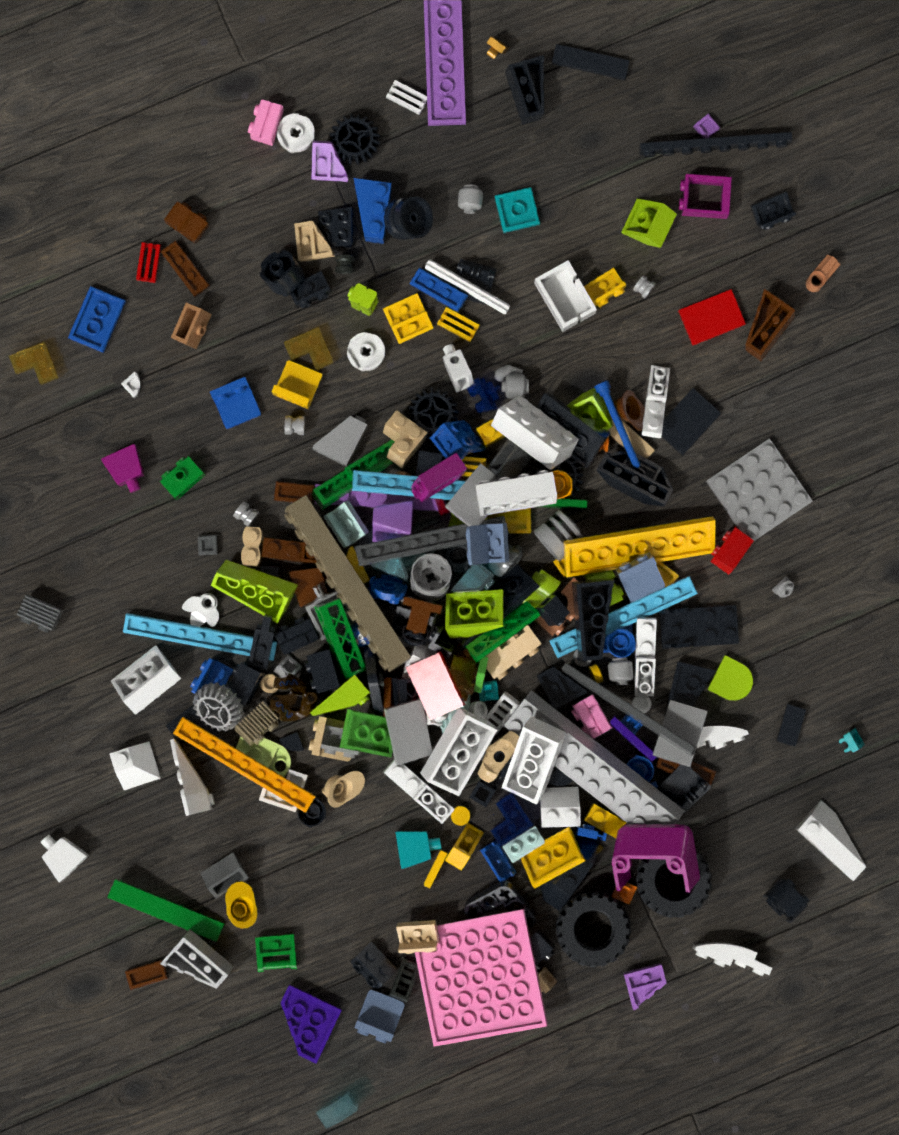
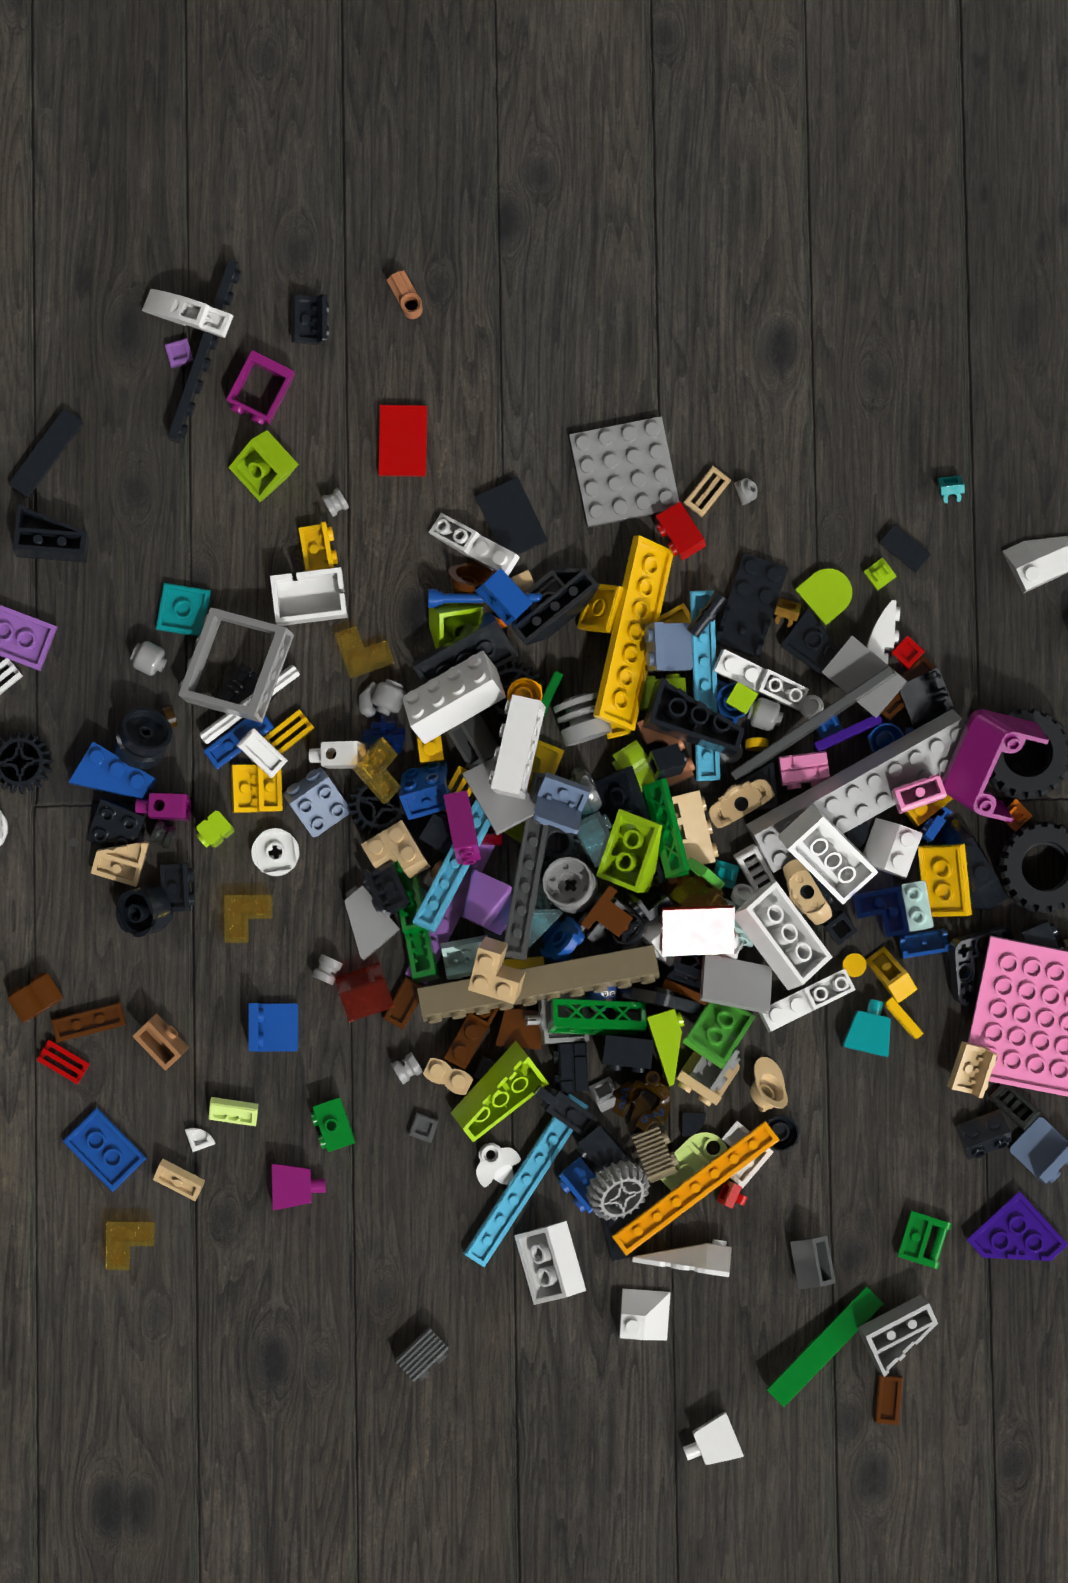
camera: 75 degrees left, 0 degrees up
yellow piece [225,882,258,929] -> none
tan tile [260,674,278,693] -> none
yellow bracket [271,360,322,409] -> none
wing [312,140,348,182] -> none
reddish brown wedge [745,289,795,361] -> none
none -> magenta torso [135,793,192,821]
none -> white slope [142,289,233,338]
none -> tan plate [153,1159,205,1201]
none -> dark brown tile [161,704,178,728]
none -> light grey window [178,608,294,723]
none -> yellowish green plate [209,1097,259,1126]
none -> white tile [236,728,288,778]
none -> sand blue bracket [282,767,351,837]
none -> clear yellow plate [334,626,395,679]
none -> clear red slope [335,962,394,1022]
none -> clear yellow plate [353,737,401,804]
none -> black bracket [362,861,412,917]
none -> tan brick [468,937,526,1004]
none -> blue hinge [475,568,532,626]
none -> yellow plate [577,584,624,634]
none -> tan tile [683,466,731,518]
none -> black pin [686,591,727,638]
none -> tan piece [708,779,775,828]
none -> red tile [716,1180,748,1209]
none -> lime tile [725,682,758,715]
none -> pearl gold tile [774,597,801,628]
none -> lime tile [863,558,897,591]
none -> red tile [891,636,925,669]
none -> bright pink brick [891,773,947,814]

